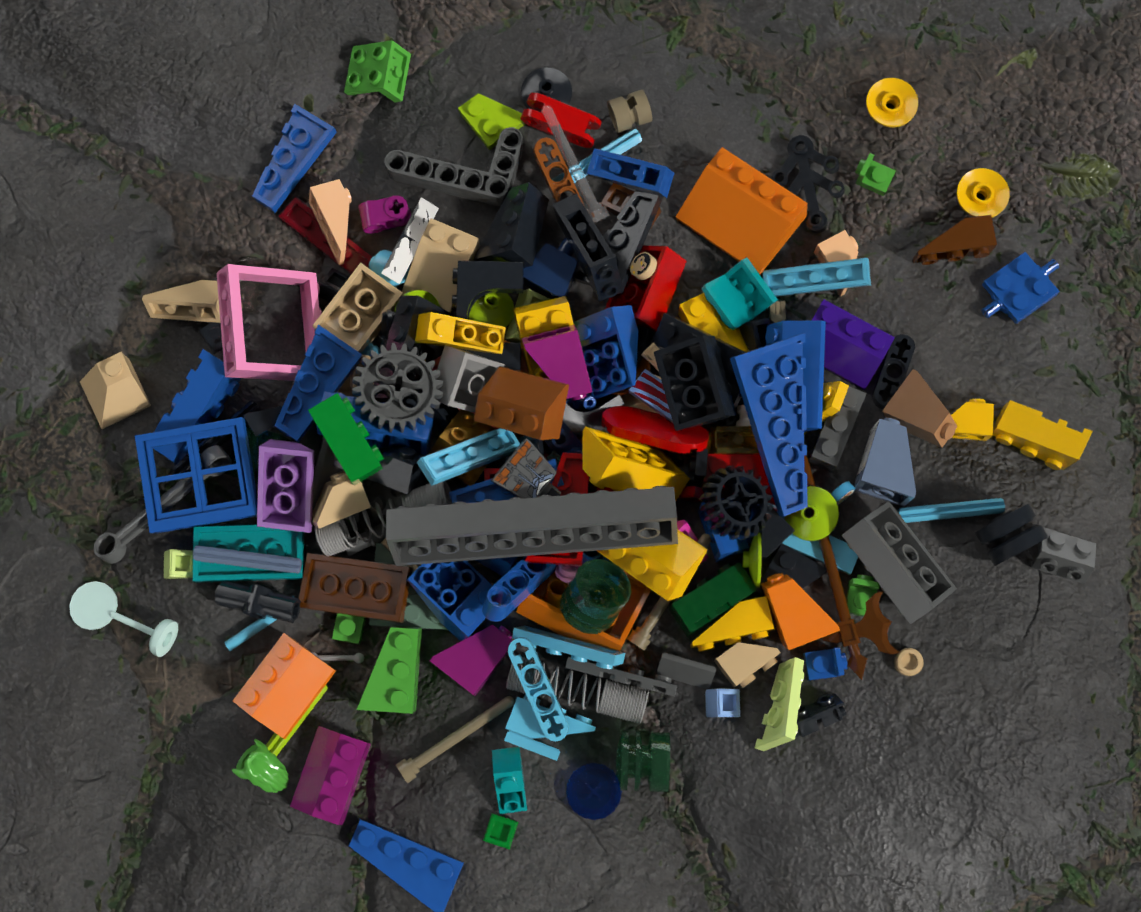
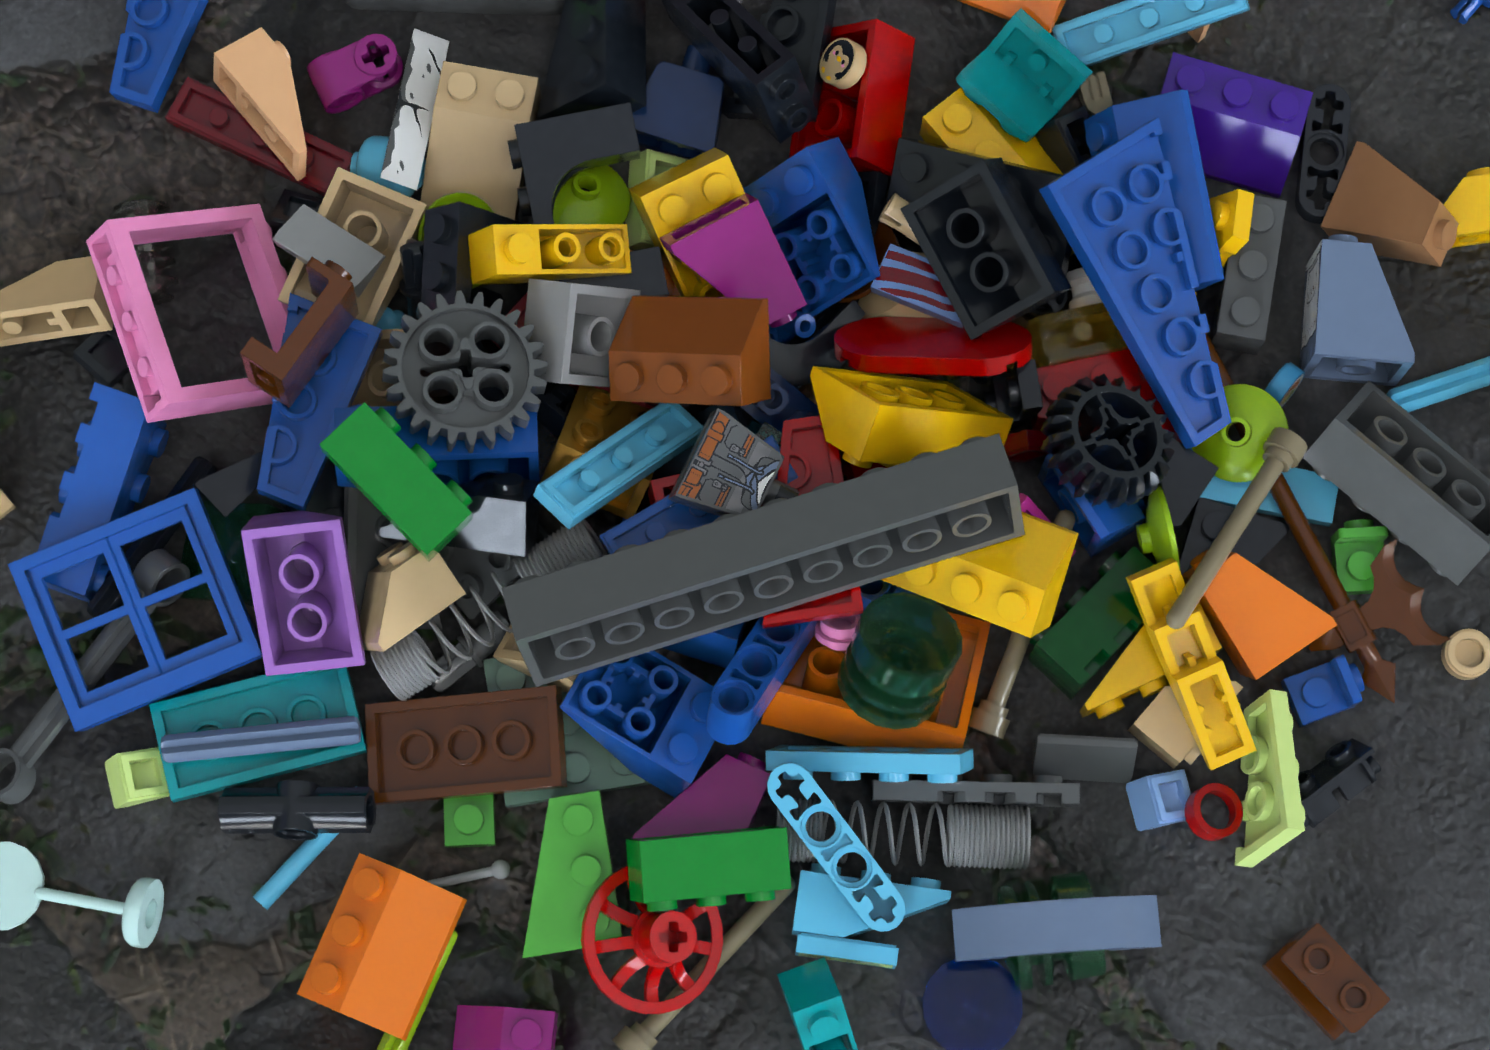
camera: 15 degrees left, 0 degrees up
none -> reddish brown panel [240,257,359,408]
none -> light grey slope [272,204,386,298]
none -> red wheel [581,865,723,1014]
none -> green brick [626,826,792,912]
none -> sand blue slope [951,895,1162,962]
none -> yellow slope [1126,558,1257,770]
none -> dark tan piece [1166,427,1308,629]
none -> red piece [1185,783,1243,841]
none -> reddish brown panel [1262,923,1391,1041]

